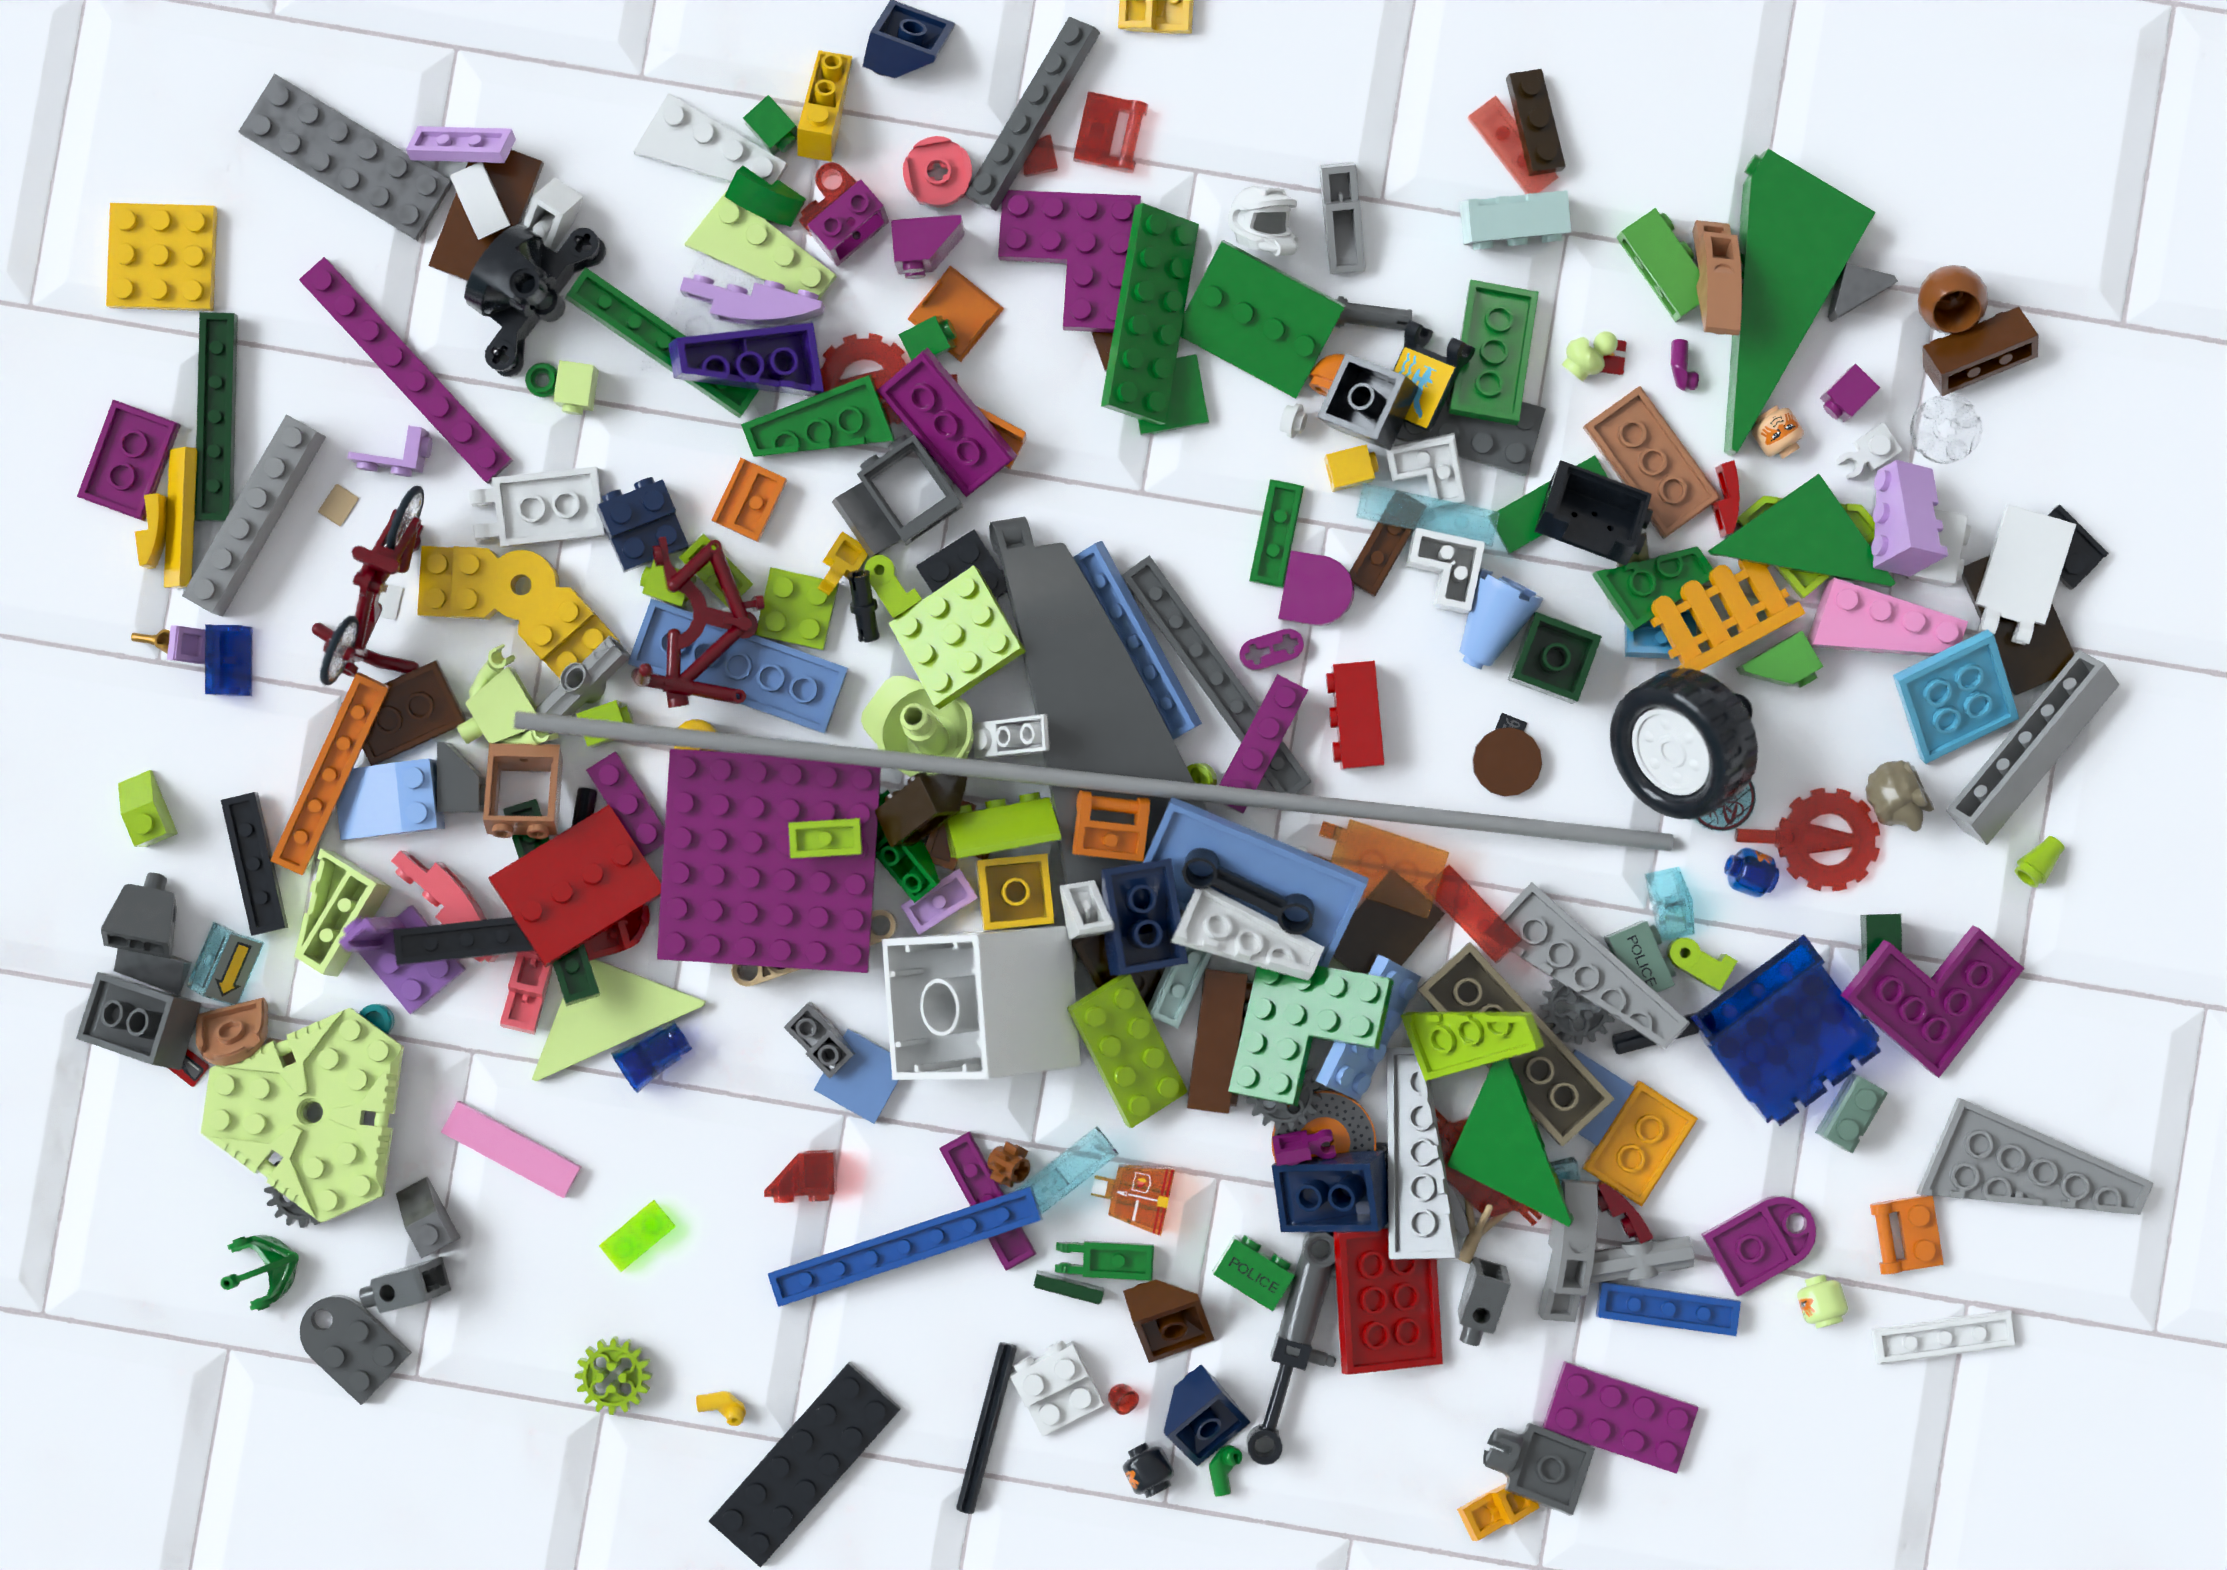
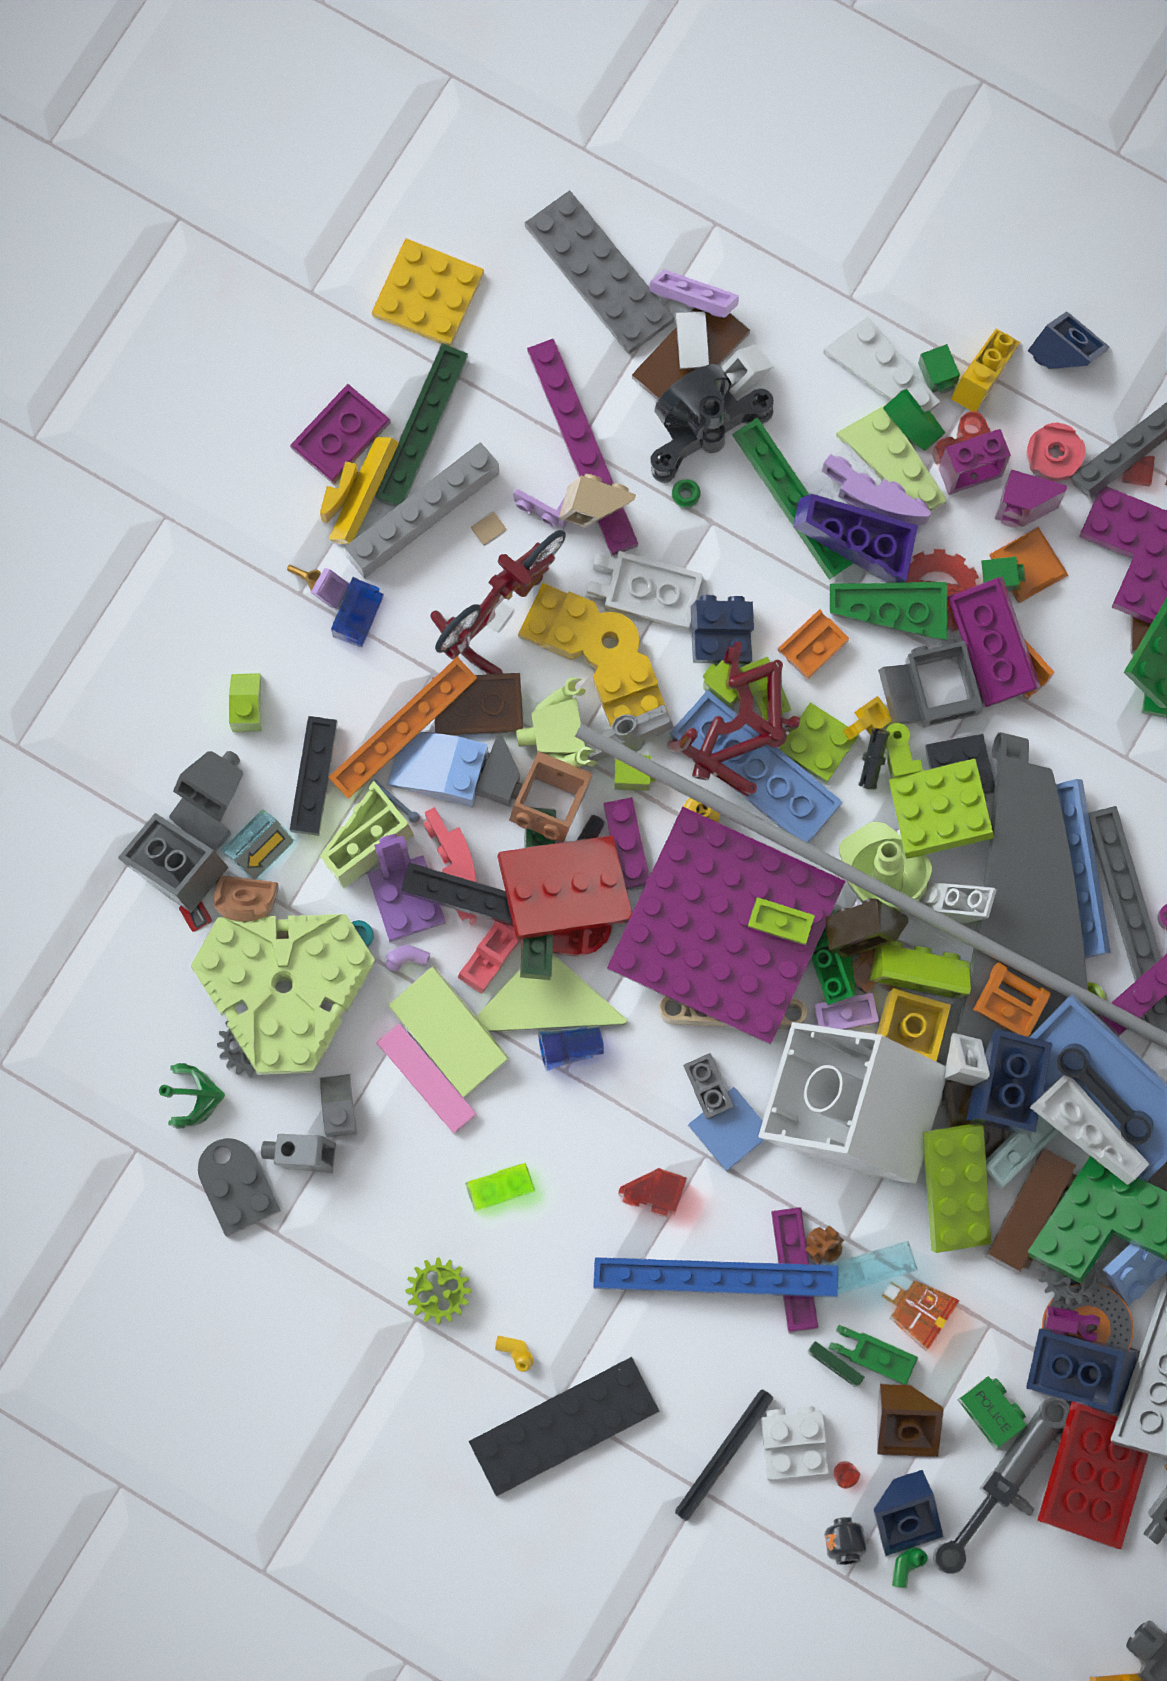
camera: 20 degrees right, 10 degrees down
yellowish green brick [553,360,599,415] -> none
none -> sand blue hinge [370,779,420,823]
none -> lavender arm [386,945,431,971]
none -> yellowish green tile [388,966,510,1097]
none -> tan slope [558,474,636,528]

